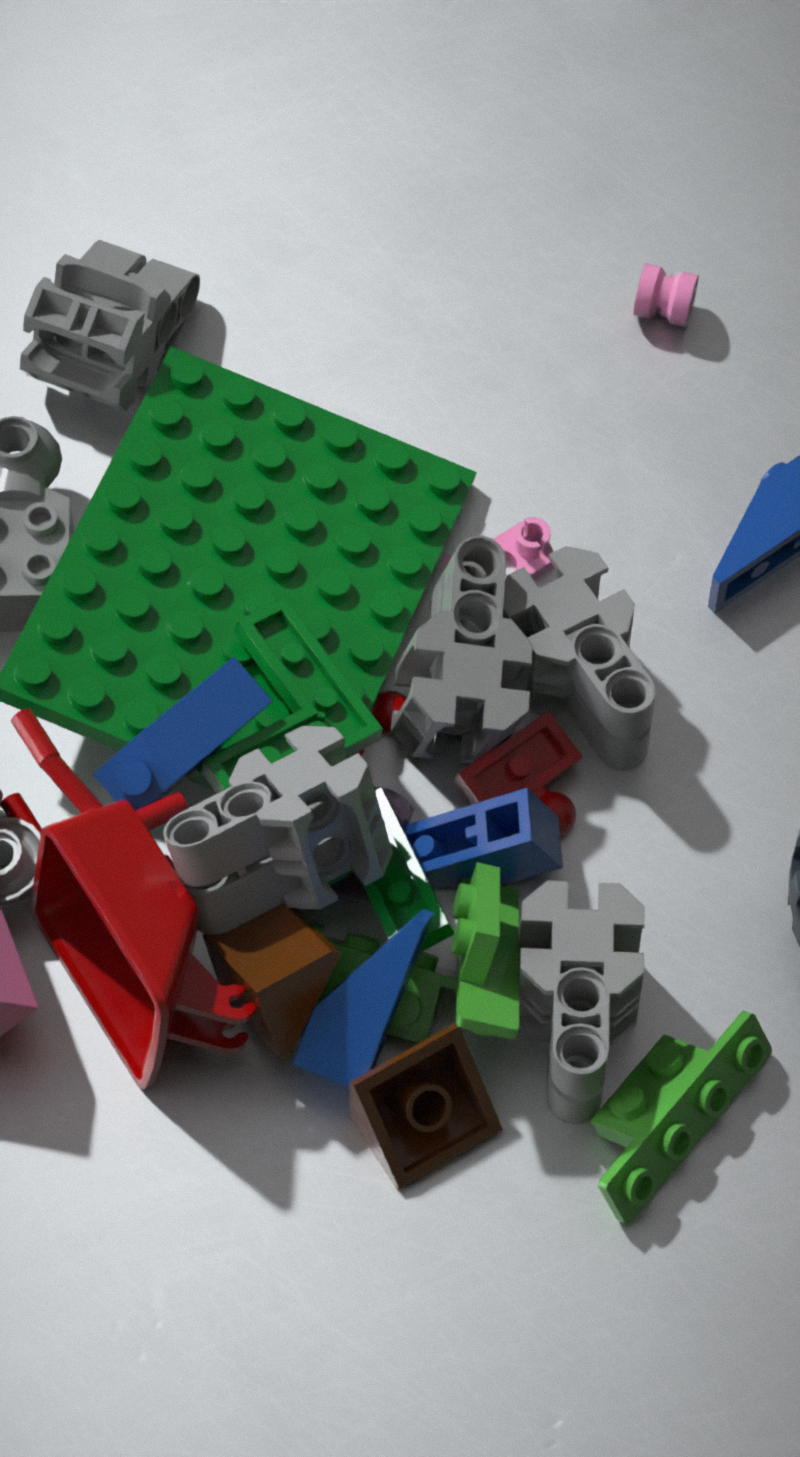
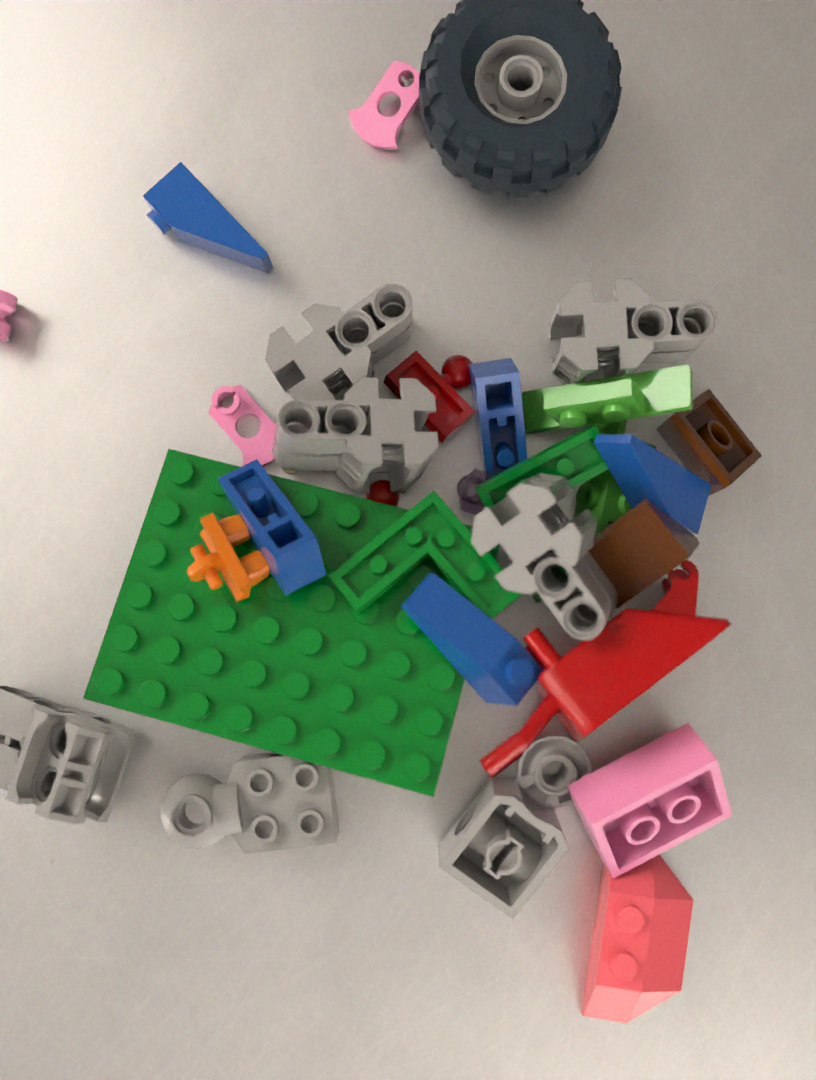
camera: 90 degrees left, 25 degrees up
bright green bracket [590,1010,772,1224] -> none
none -> orange hips [186,513,270,603]
none -> blue slope [218,460,326,595]

